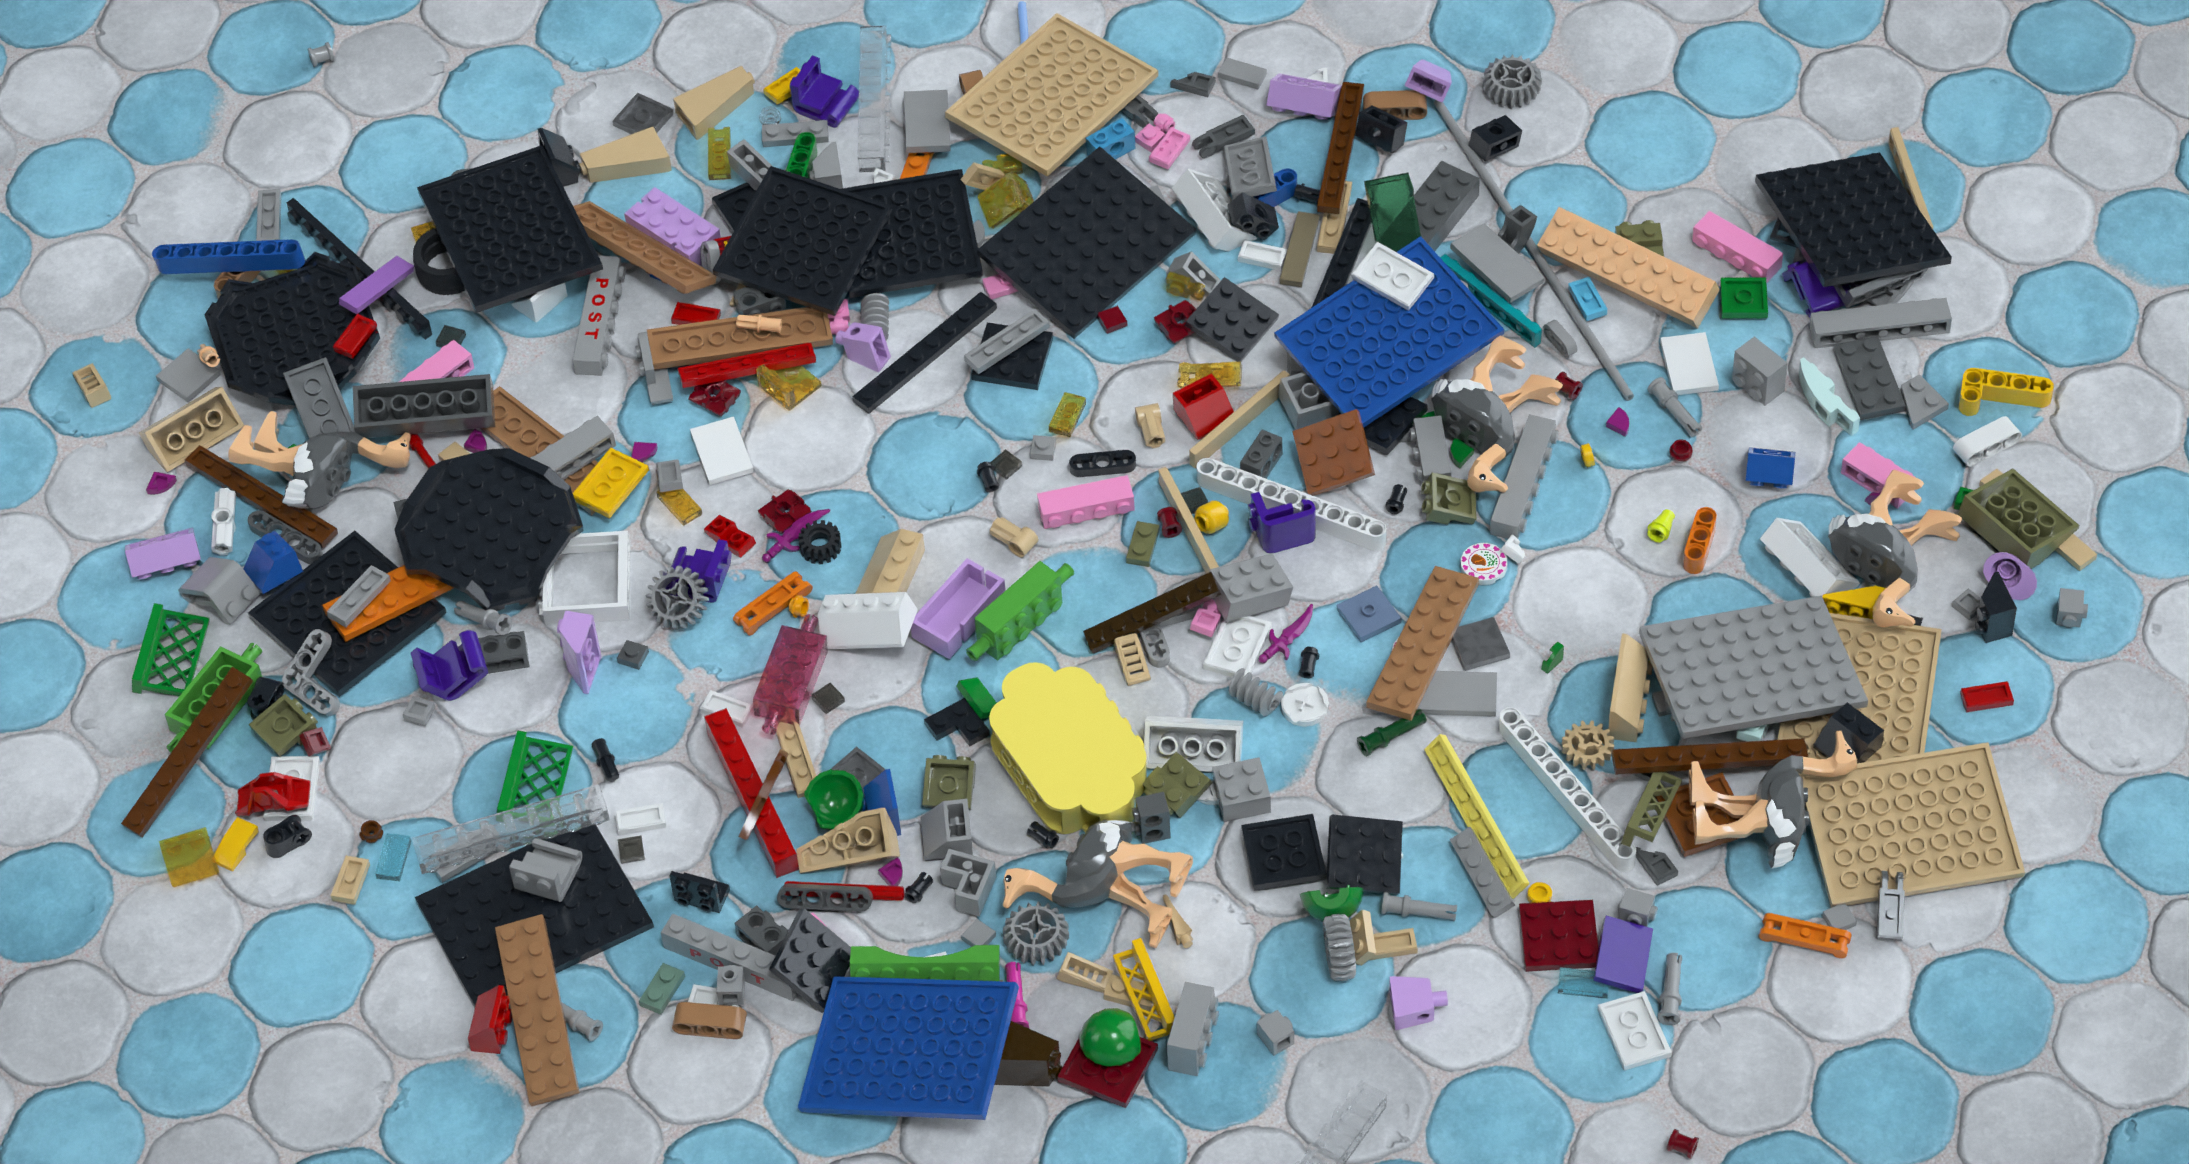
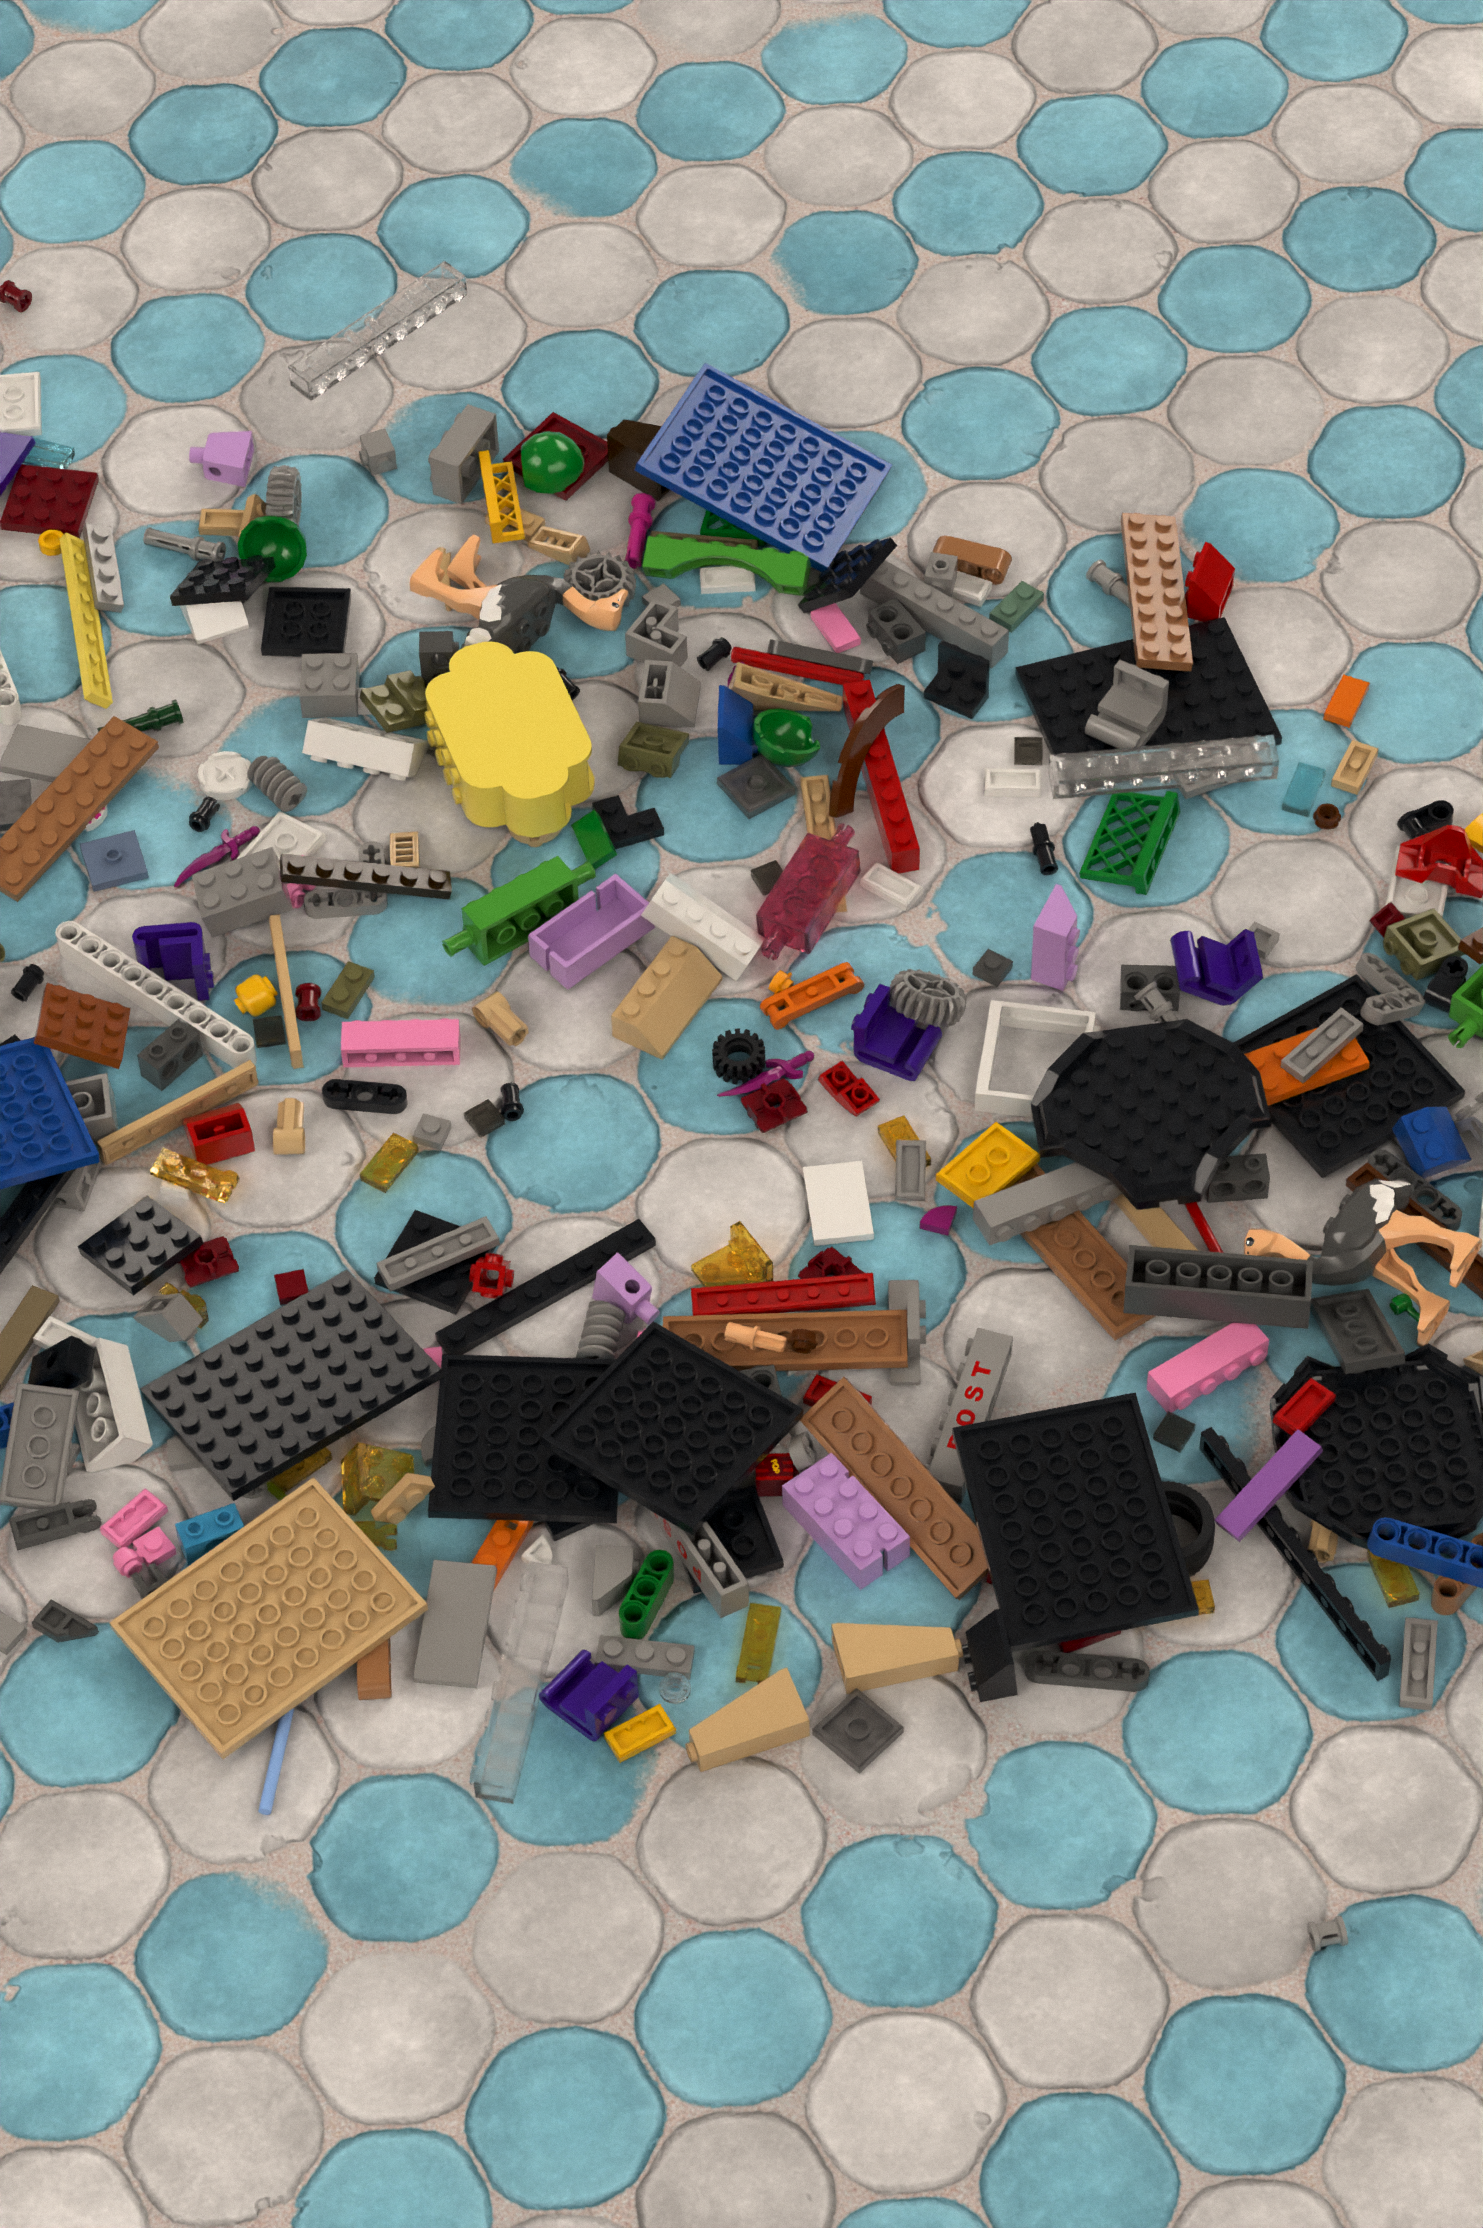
camera: 170 degrees left, 0 degrees up
none -> red brick [469,1253,514,1298]
none -> reddish brown plate [787,1329,818,1354]
none -> orange tile [1323,674,1370,728]

